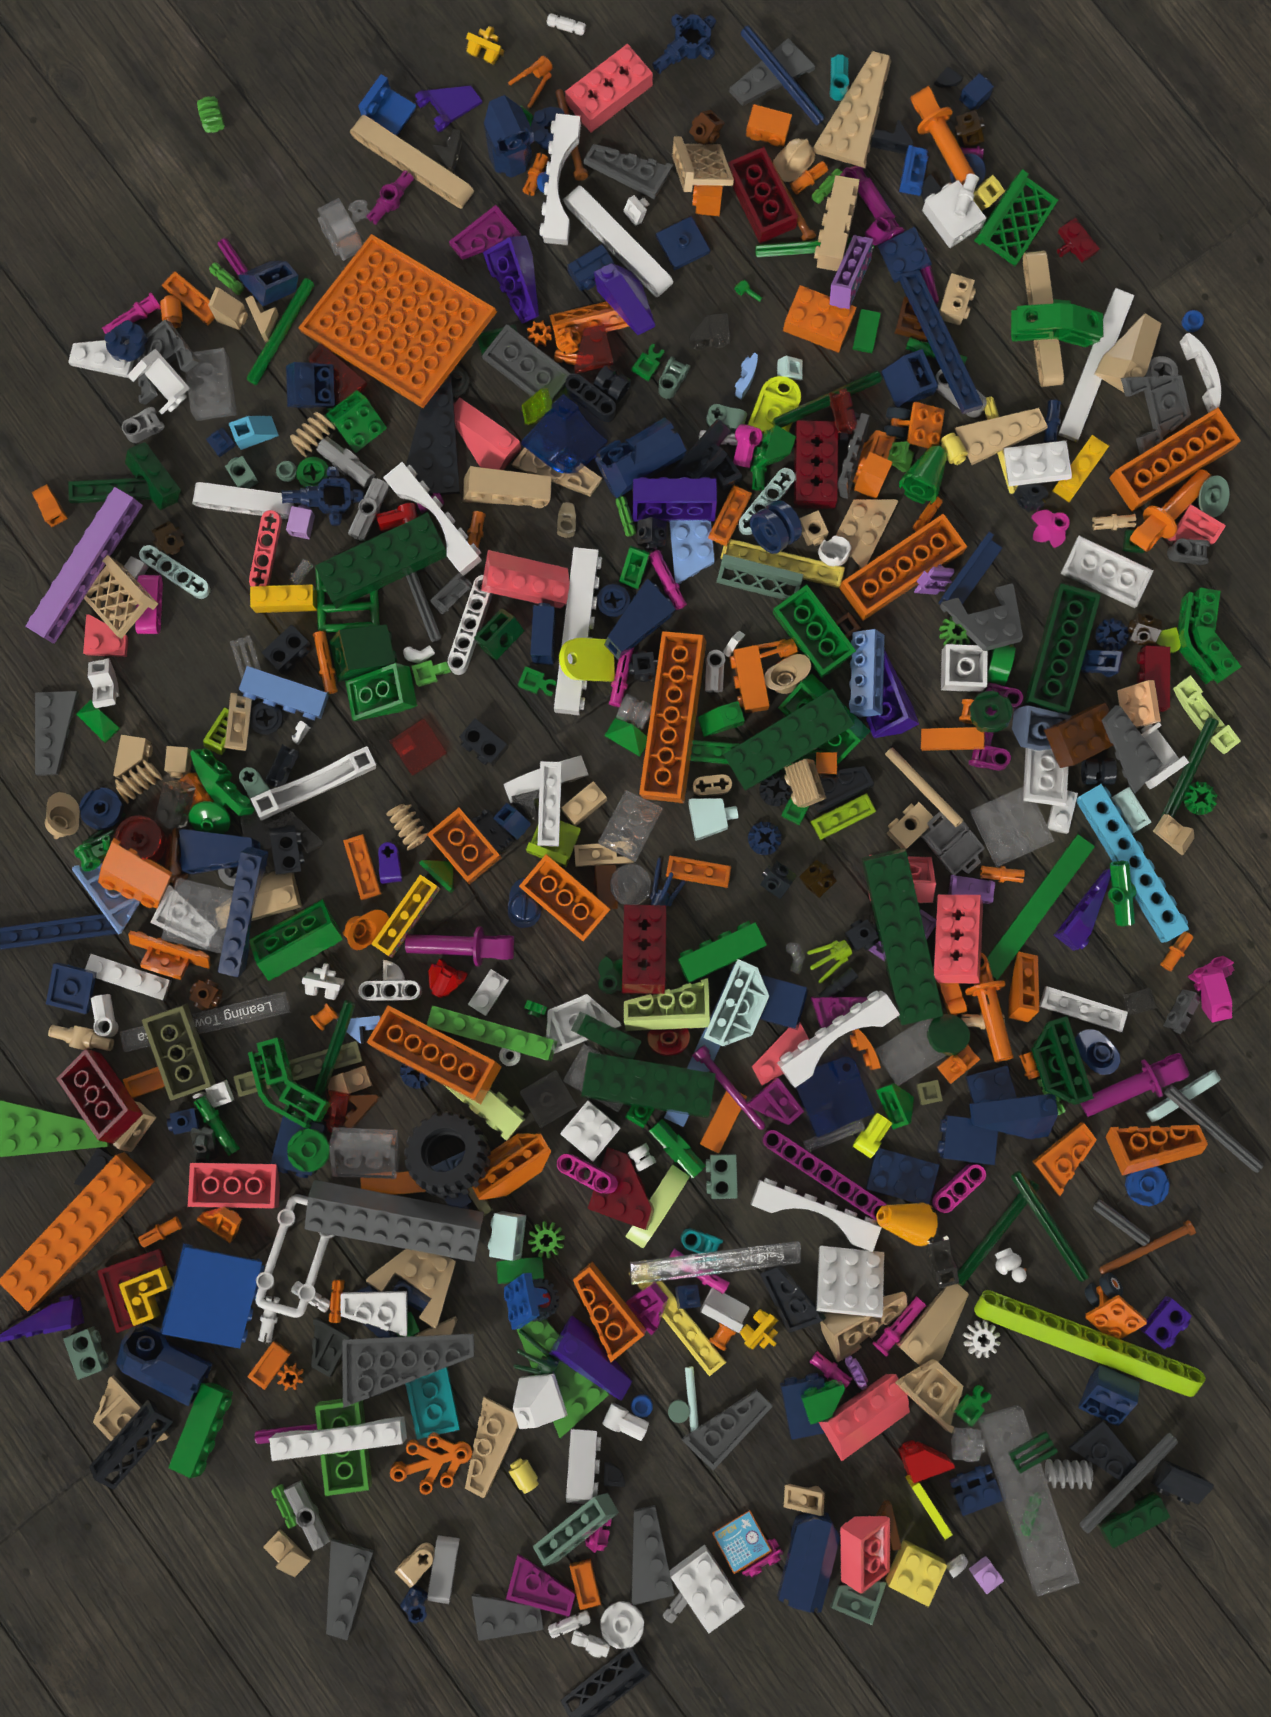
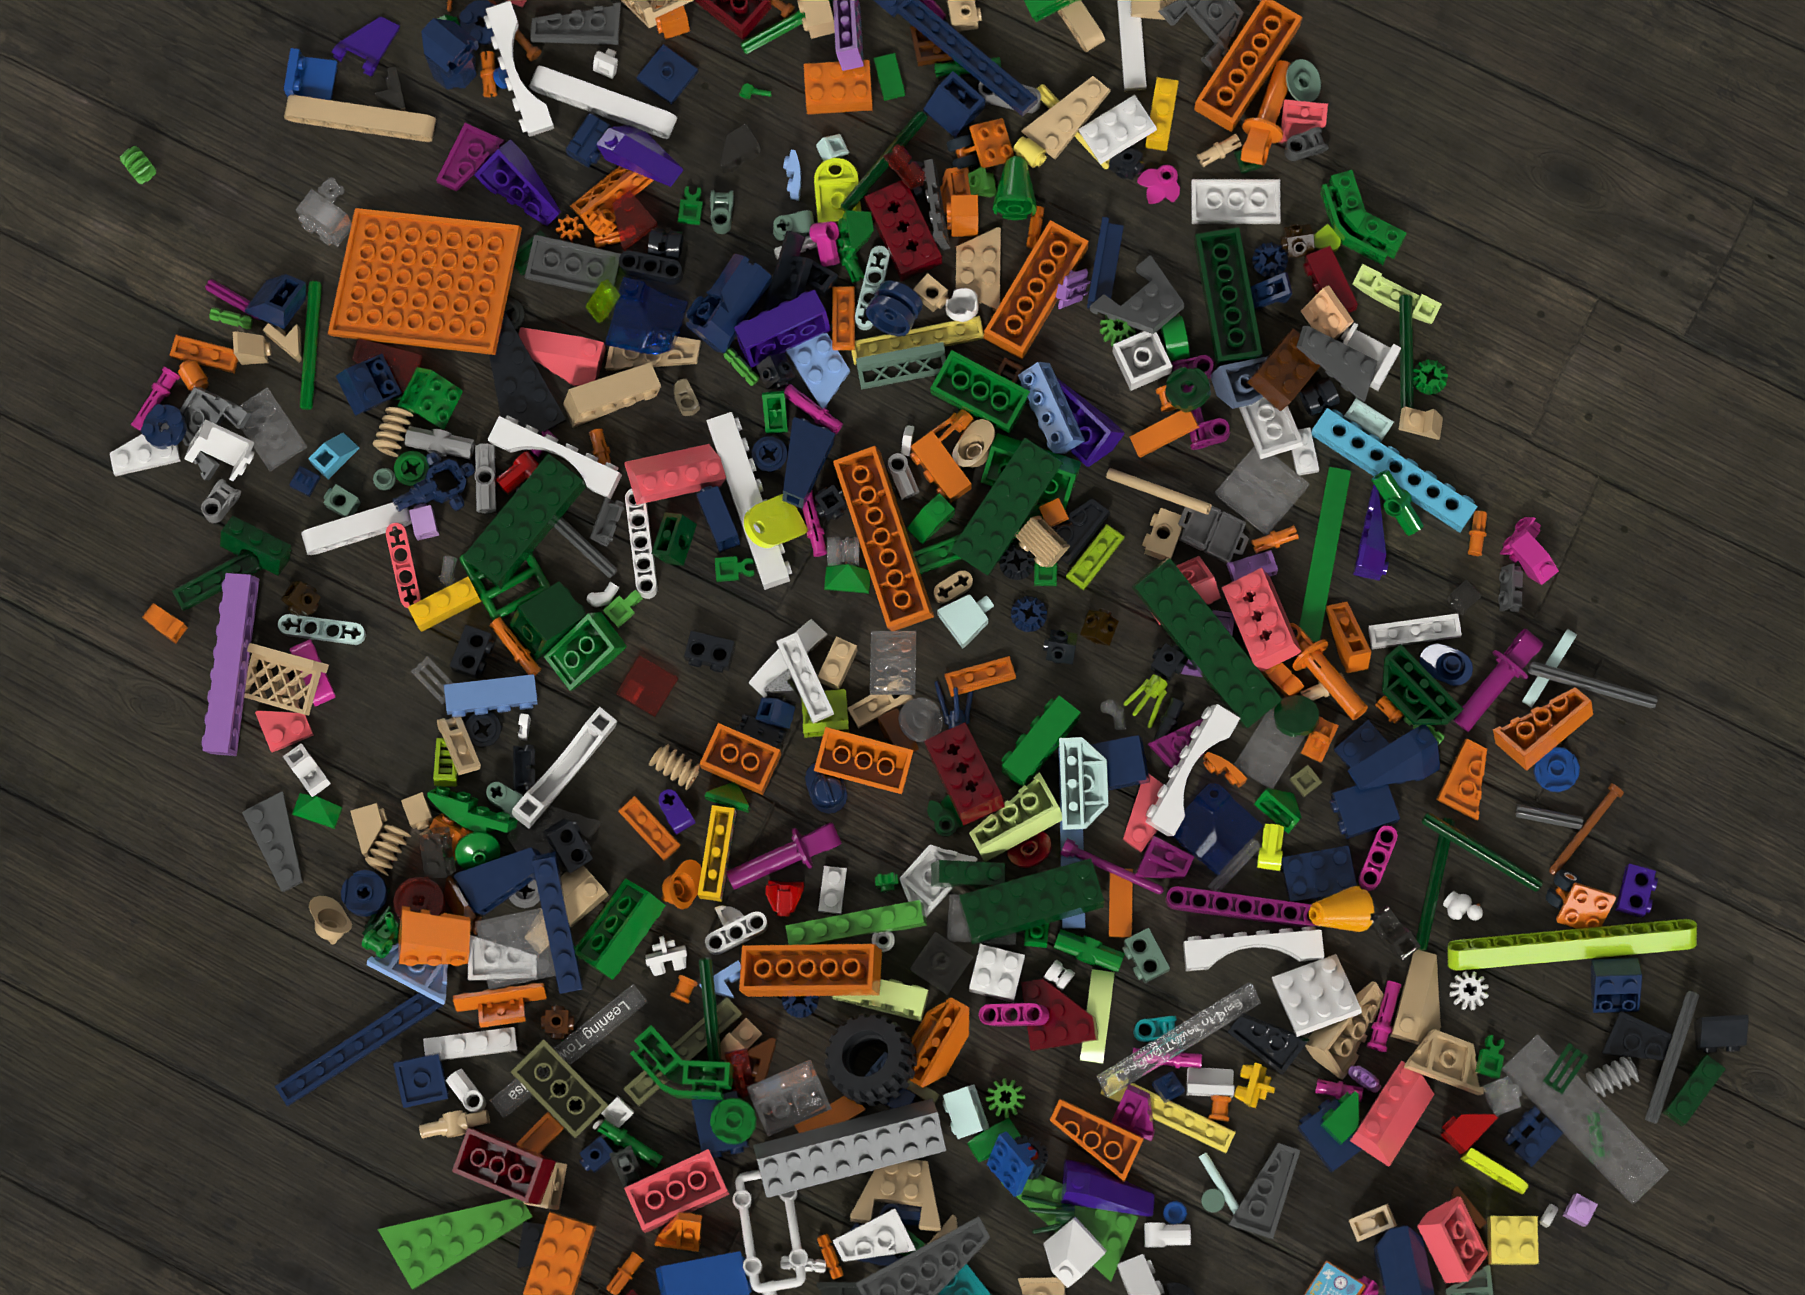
camera: 20 degrees left, 5 degrees down
white slope [124,556,149,581] -> none
magenta pin [366,170,414,225] -> none
dark blue pin [1044,400,1061,443] -> none

